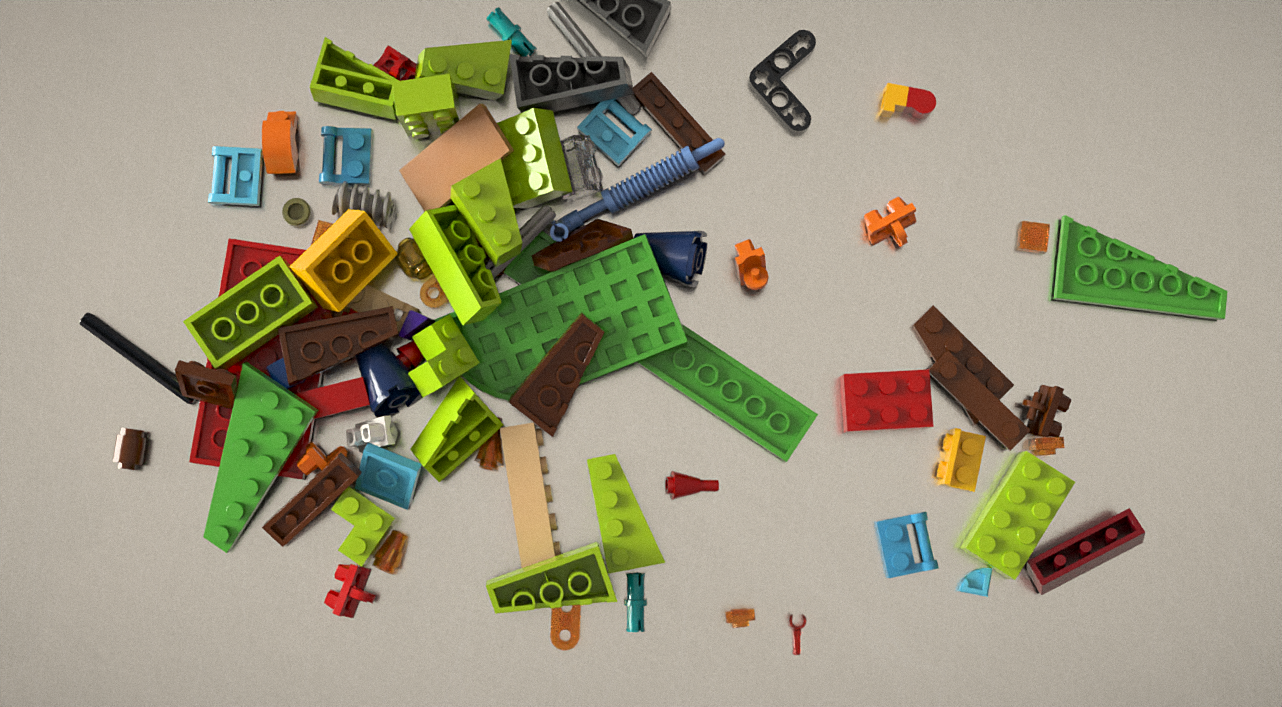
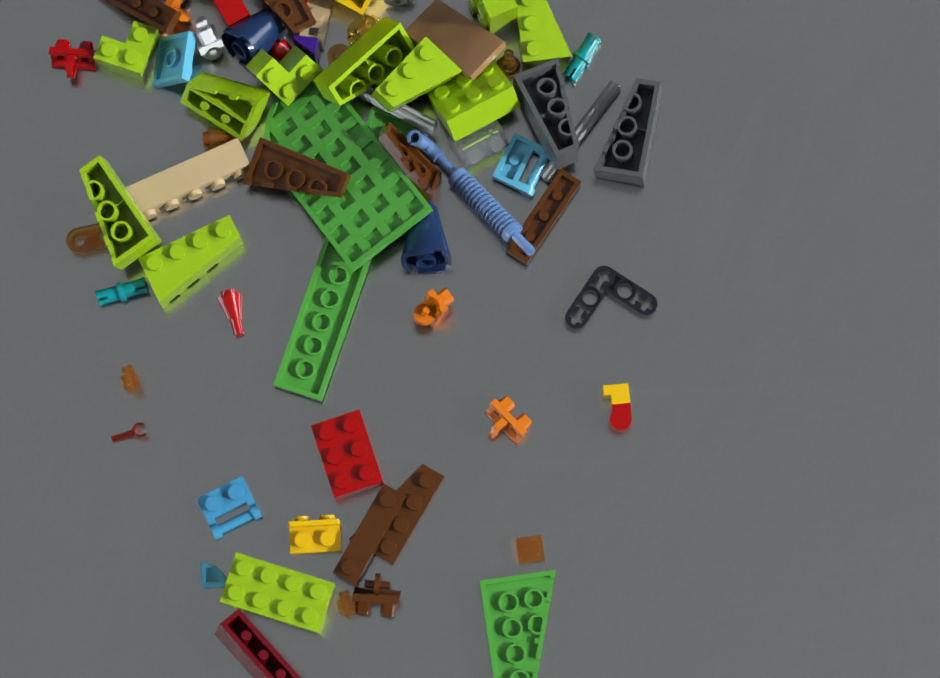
camera: 80 degrees right, 5 degrees down
clear orange cone [372,530,408,575] -> none
none -> clear orange cone [496,49,521,78]

